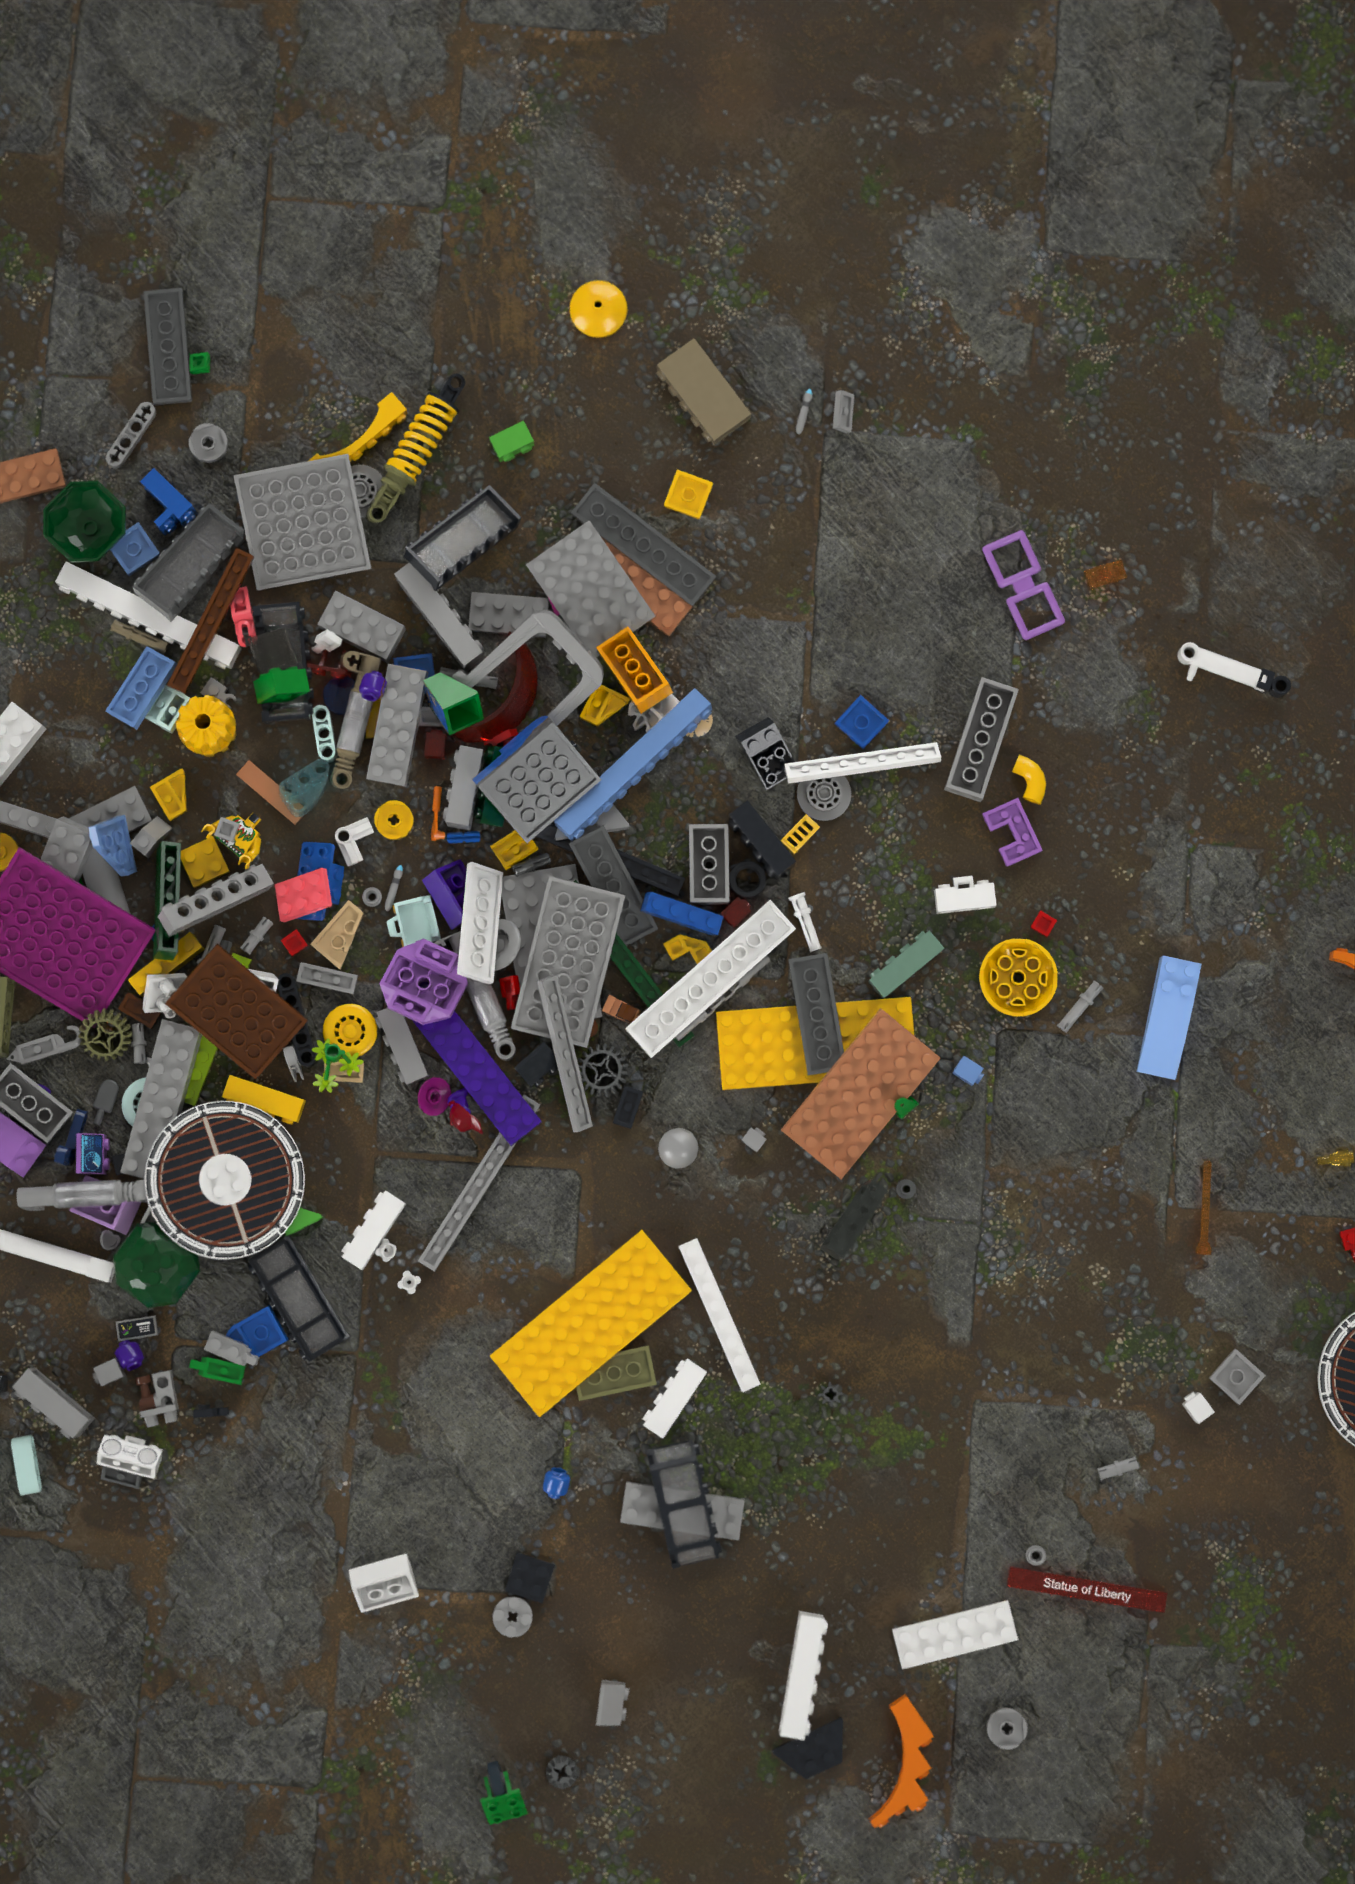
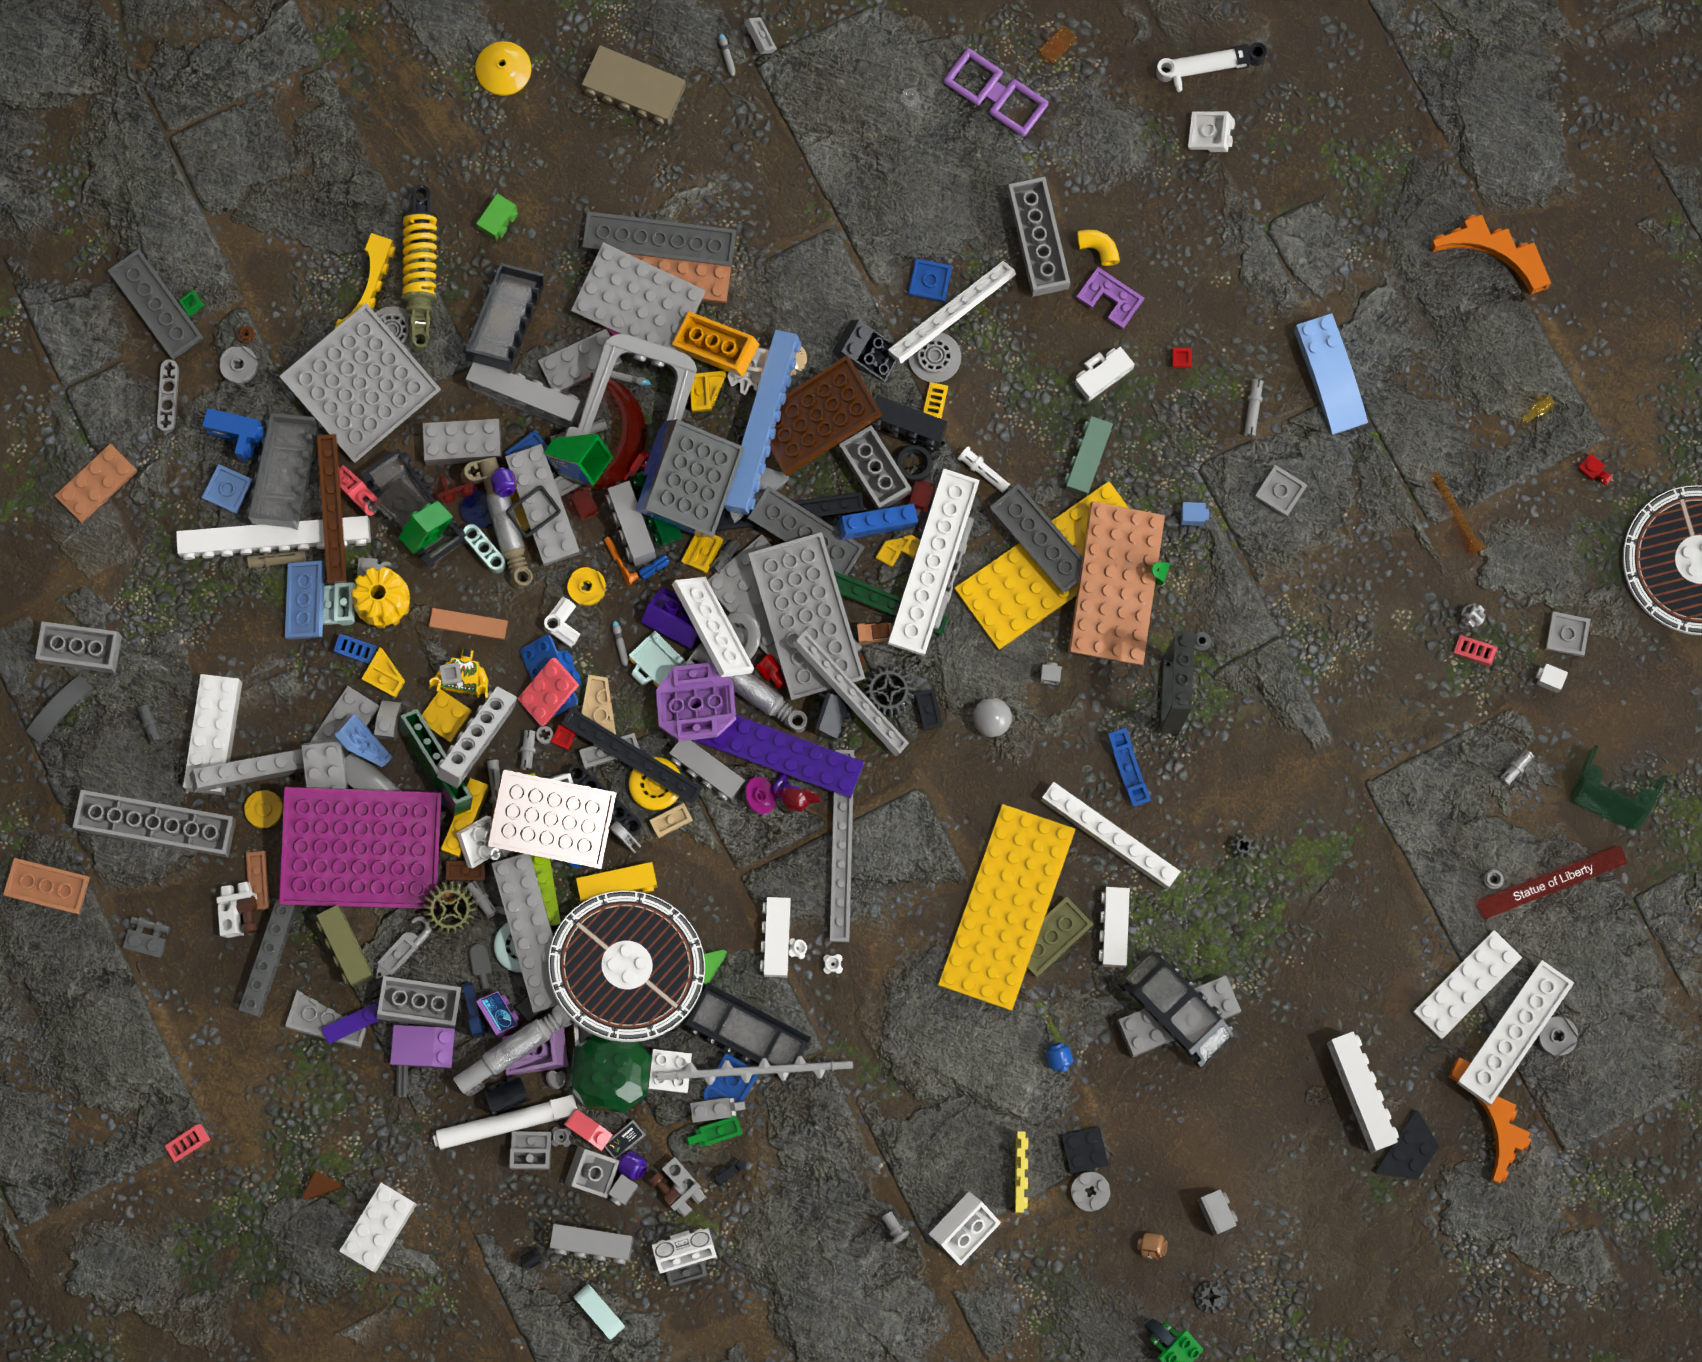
camera: 30 degrees left, 5 degrees down
dark green rock [43,481,126,563] -> none
clear light blue beam [279,759,329,817] -> none
white plate [312,629,342,654] -> none
lime plant [312,1039,364,1093] -> none
light grey plate [362,887,382,907] -> none
yellow plate [664,470,713,520] -> none
yellow brick [979,939,1058,1017] -> none
none -> reddish brown plate [237,326,256,344]
none -> blue slope [334,634,378,665]
none -> black slope [484,1076,531,1116]
none -> black piece [506,485,561,538]
none -> light grey brick [510,1131,552,1170]
none -> light grey bush [536,726,554,744]
none -> light grey plate [551,1127,571,1147]
none -> black plate [562,708,703,805]
none -> coral slope [564,1108,613,1151]
none -> light grey slope [565,1146,620,1198]
none -> light grey piece [610,371,651,386]
none -> white plate [648,1049,692,1093]
none -> light grey plant [657,1056,853,1085]
none -> reddish brown plate [770,355,883,476]
none -> light grey pin [882,1211,909,1244]
none -> clear plate [901,88,920,107]
none -> light yellow wing [1015,1132,1028,1213]
none -> blue slope [1108,728,1151,807]
none -> medium nougat head [1137,1232,1167,1260]
none -> white plate [1188,111,1235,152]
none -> light grey plate [1255,465,1307,518]
none -> coral slope [1453,635,1498,667]
none -> white plate [1457,960,1574,1106]
none -> light grey gear [1461,603,1486,628]
none -> clear green windscreen [1570,745,1667,830]

